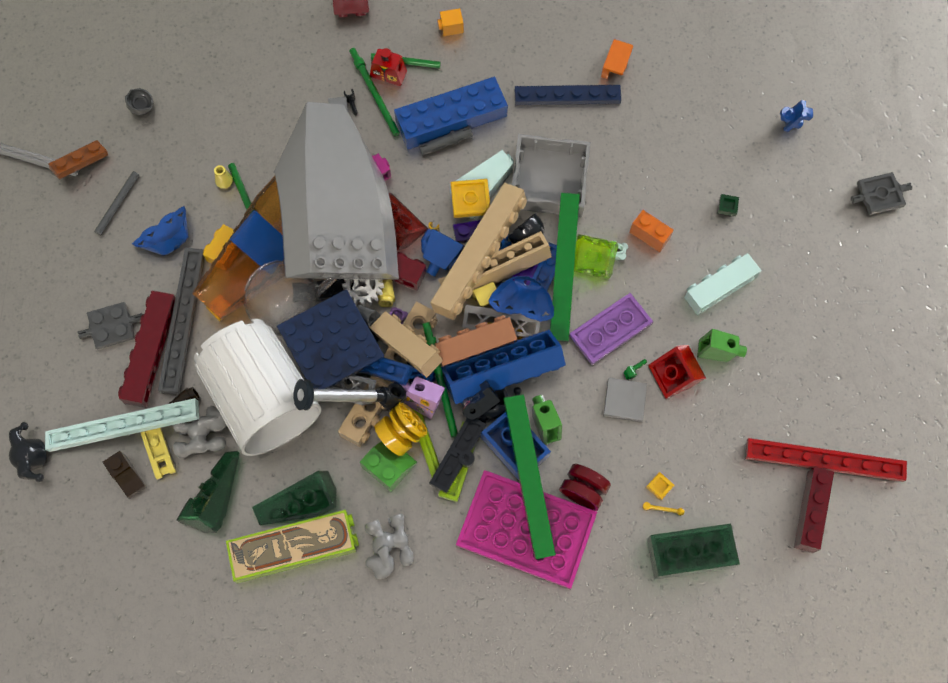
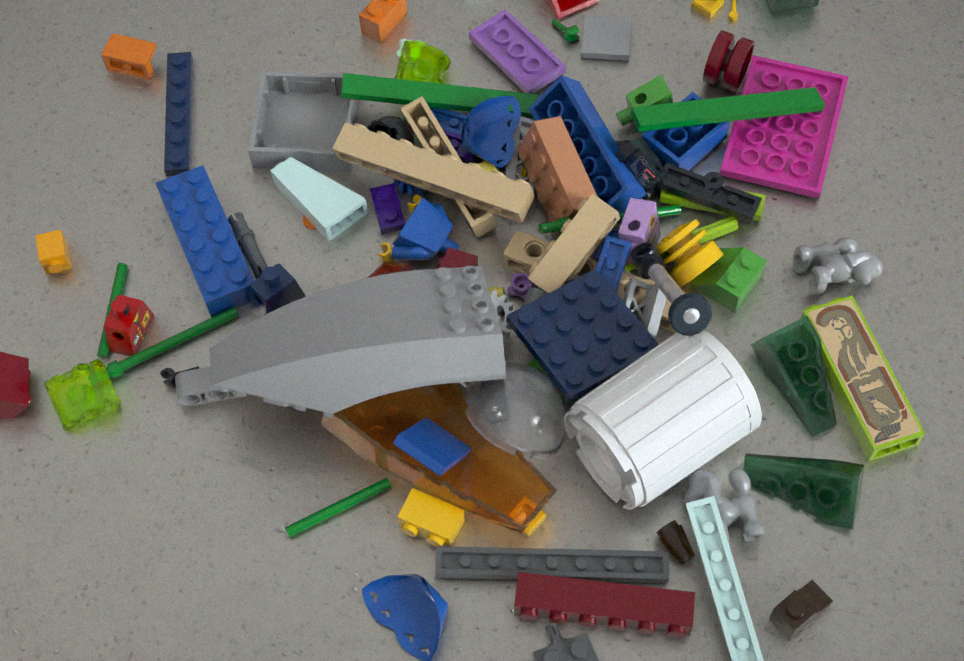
camera: 90 degrees left, 10 degrees down
light yellow plate [140,428,177,480] -> none
light yellow cone [214,165,233,189] -> none
yellow tile [451,179,490,218] -> none
none -> clear neon green slope [44,359,121,431]
none -> dark blue torso [249,264,306,318]

